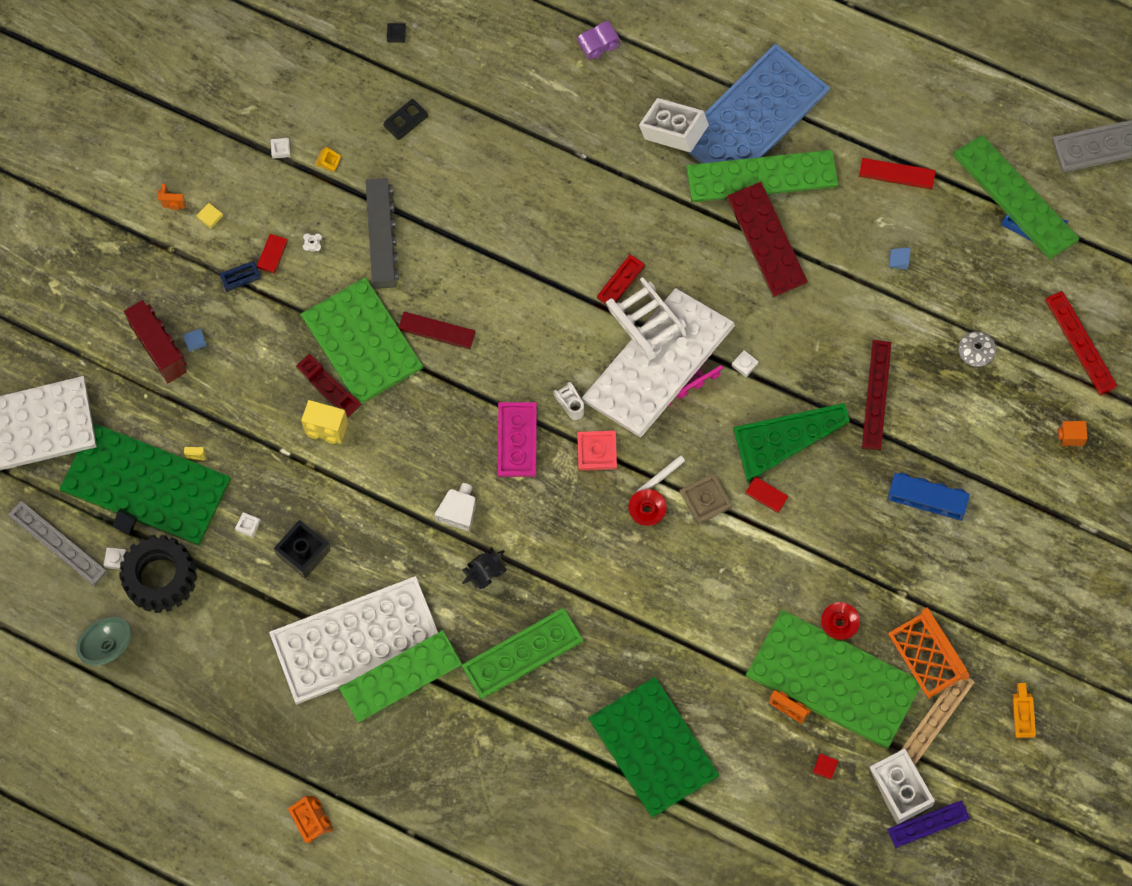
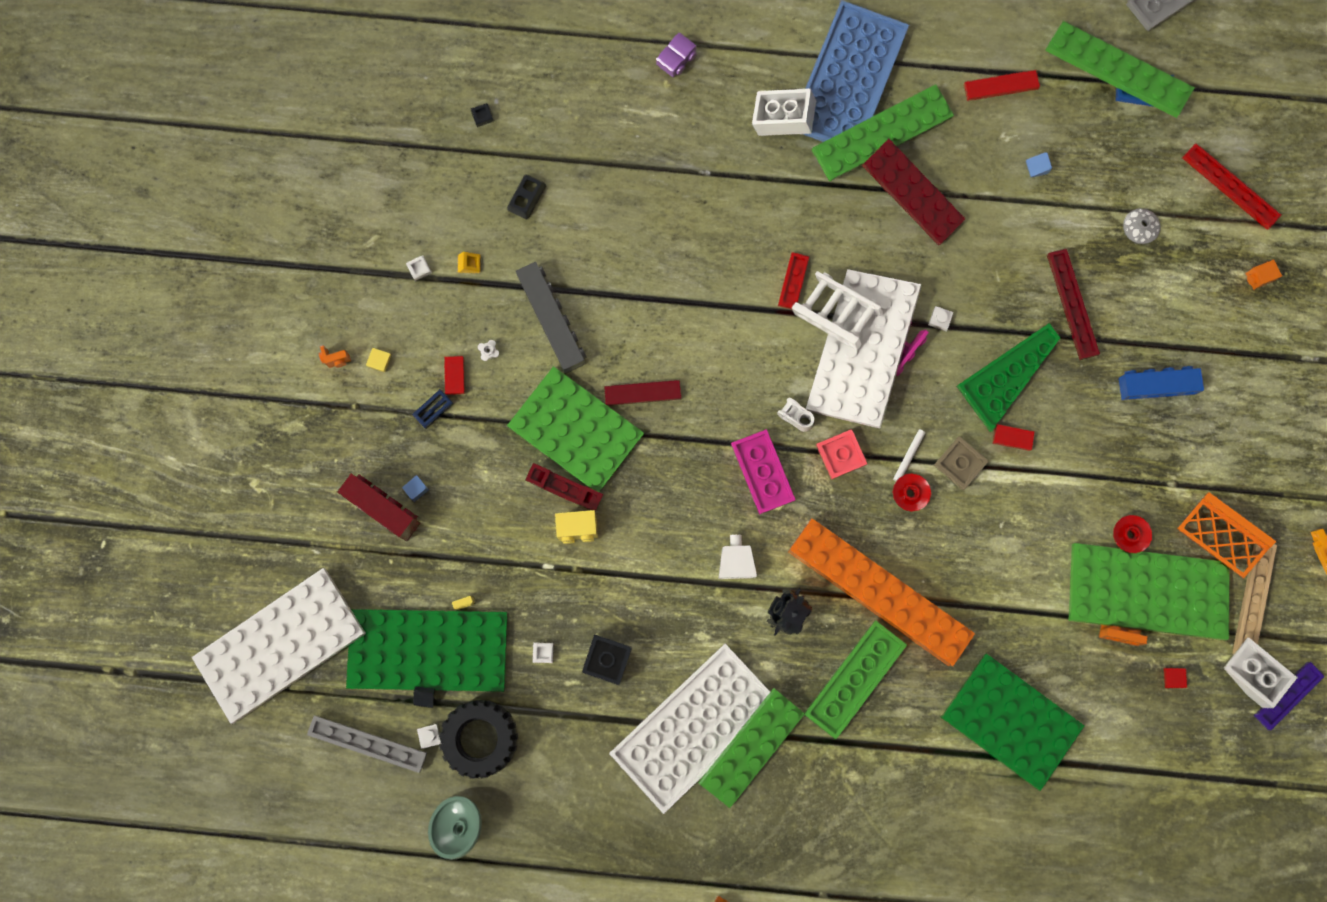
camera: 25 degrees left, 10 degrees up
none -> orange brick [788,518,975,666]

